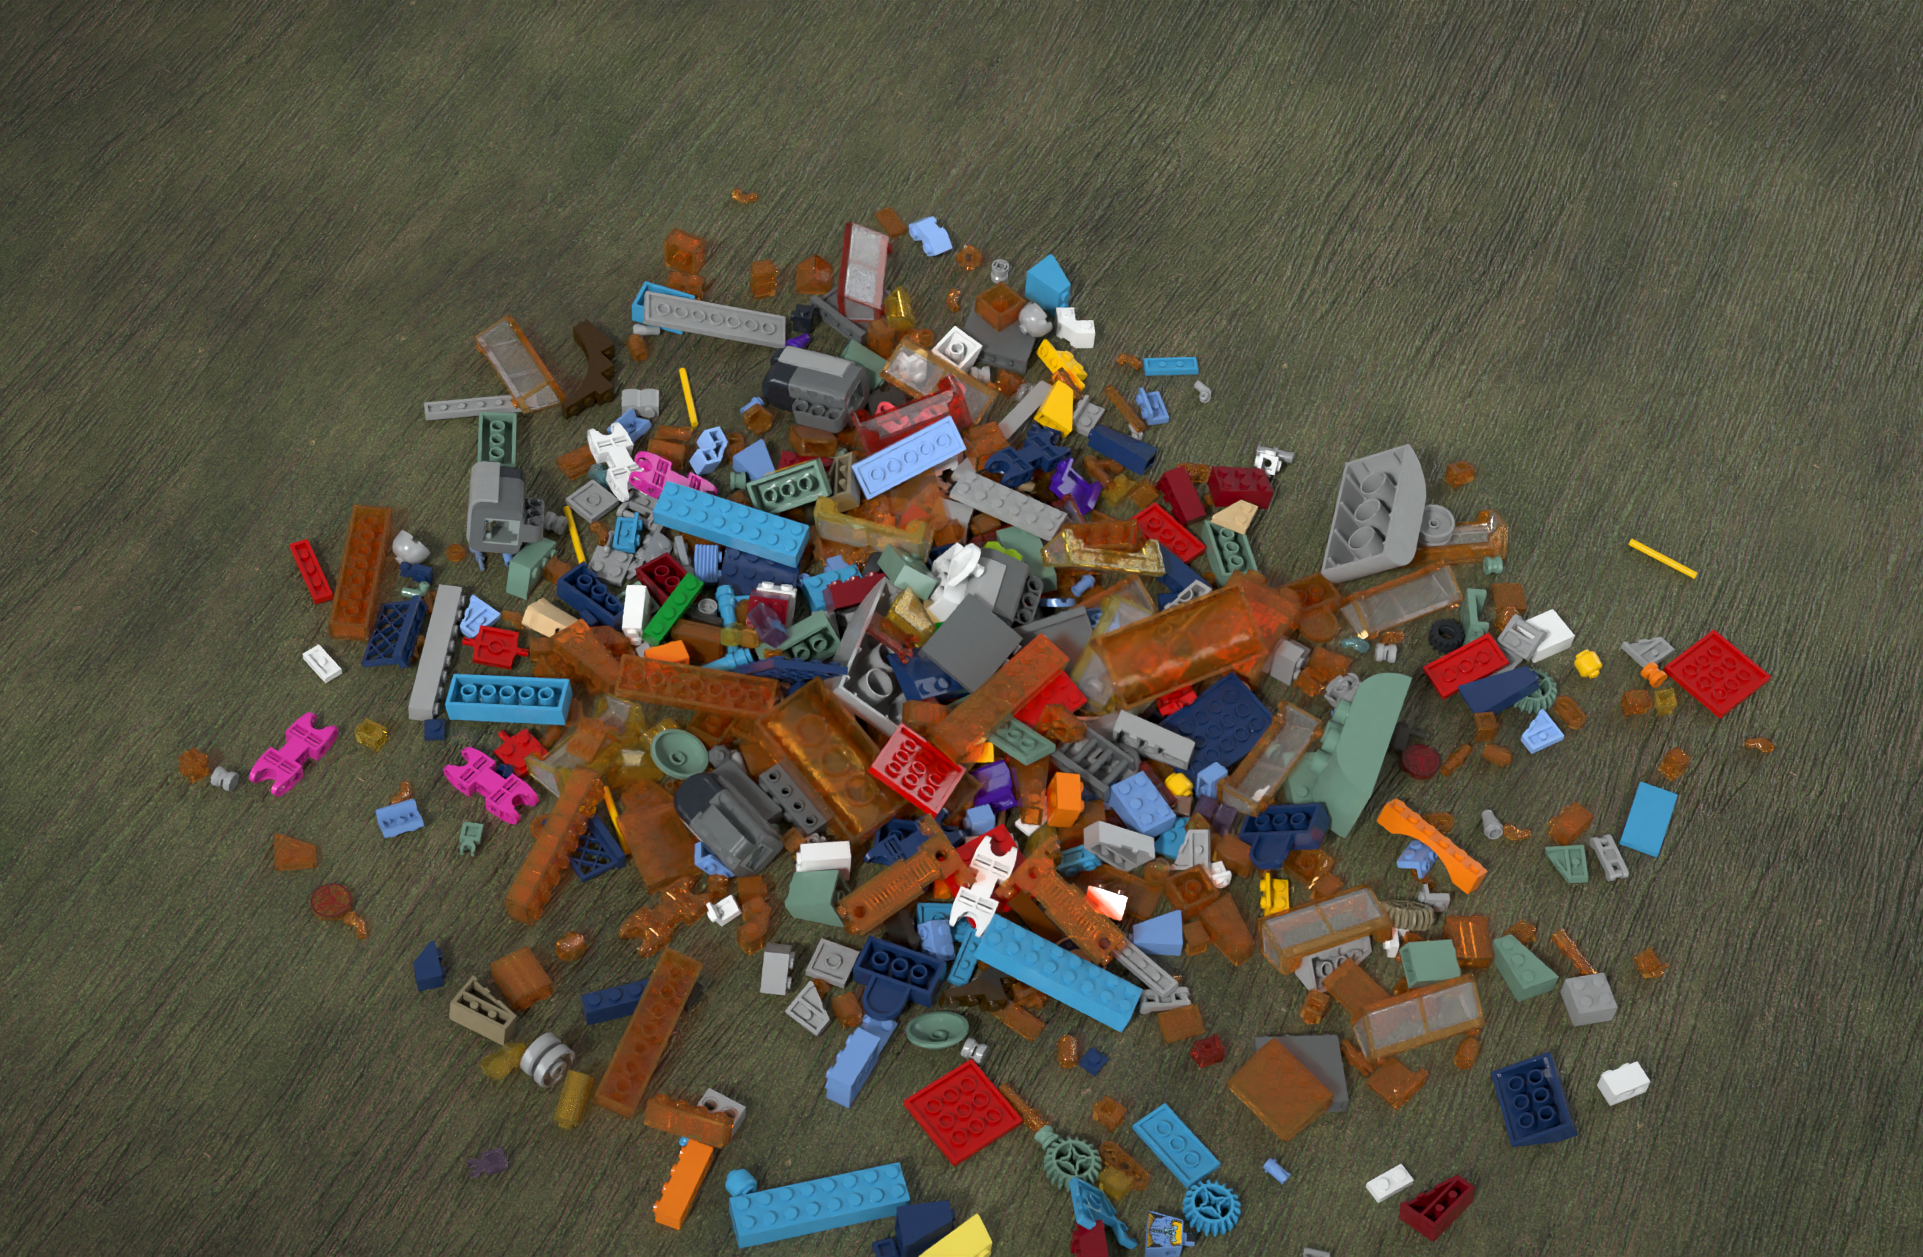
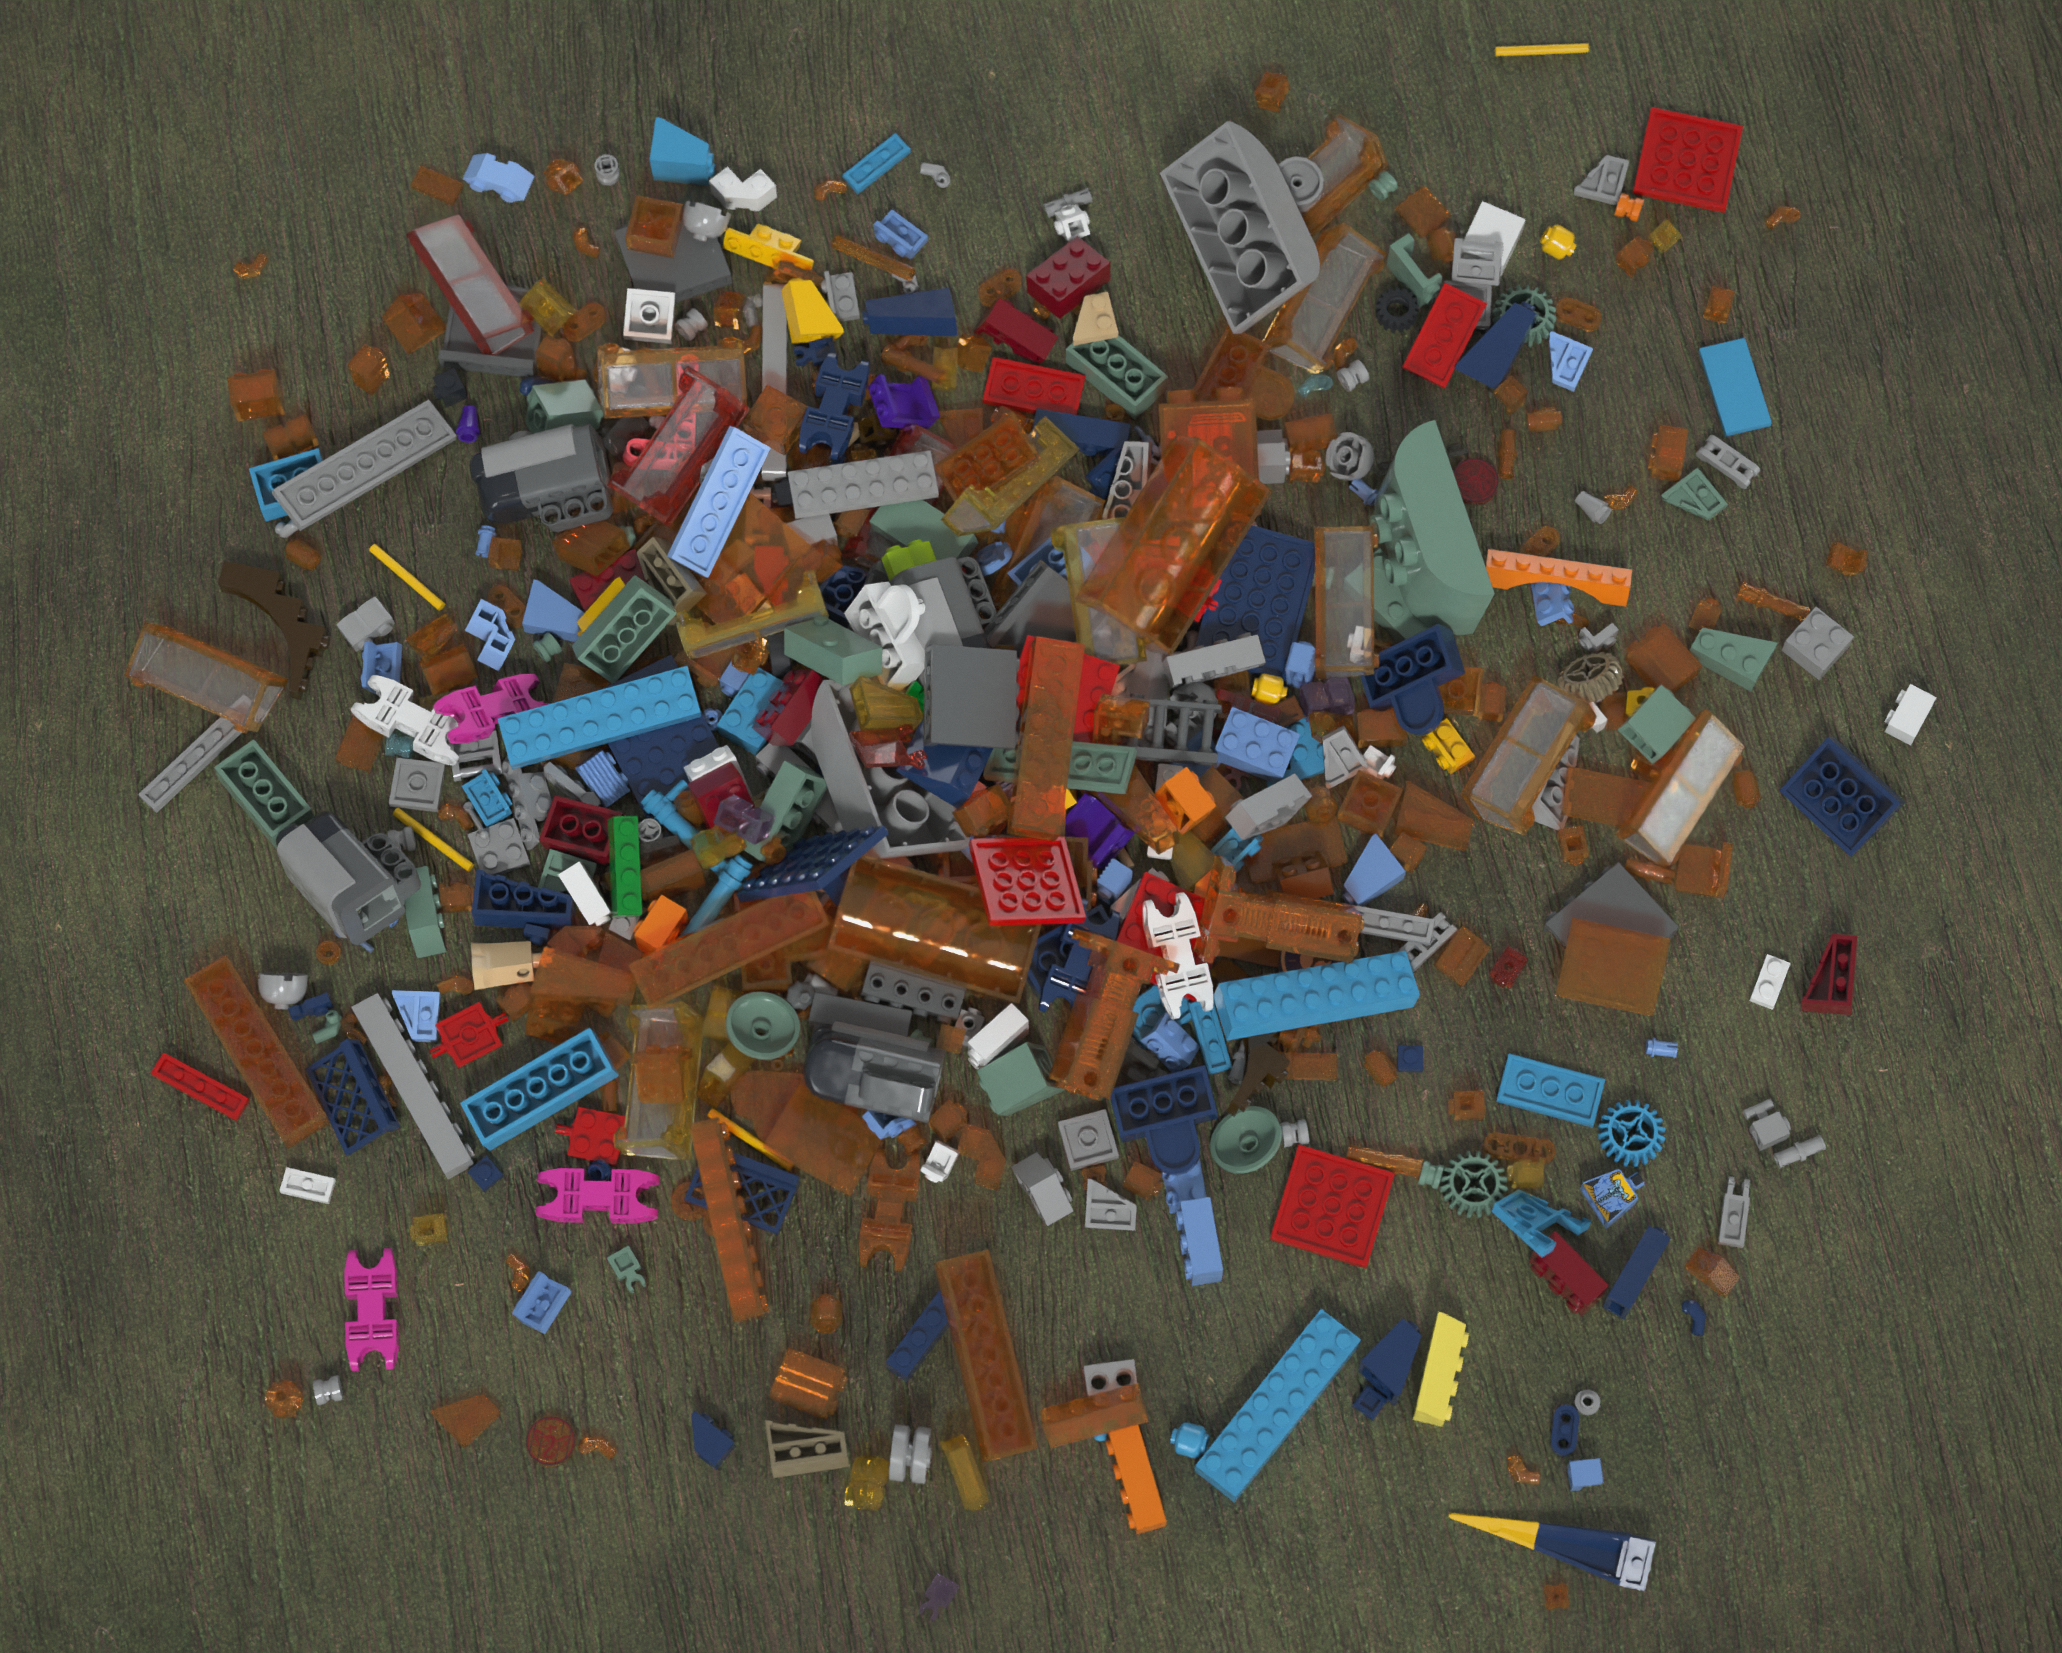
camera: 30 degrees left, 20 degrees up
none -> clear orange arm [734,325,763,355]

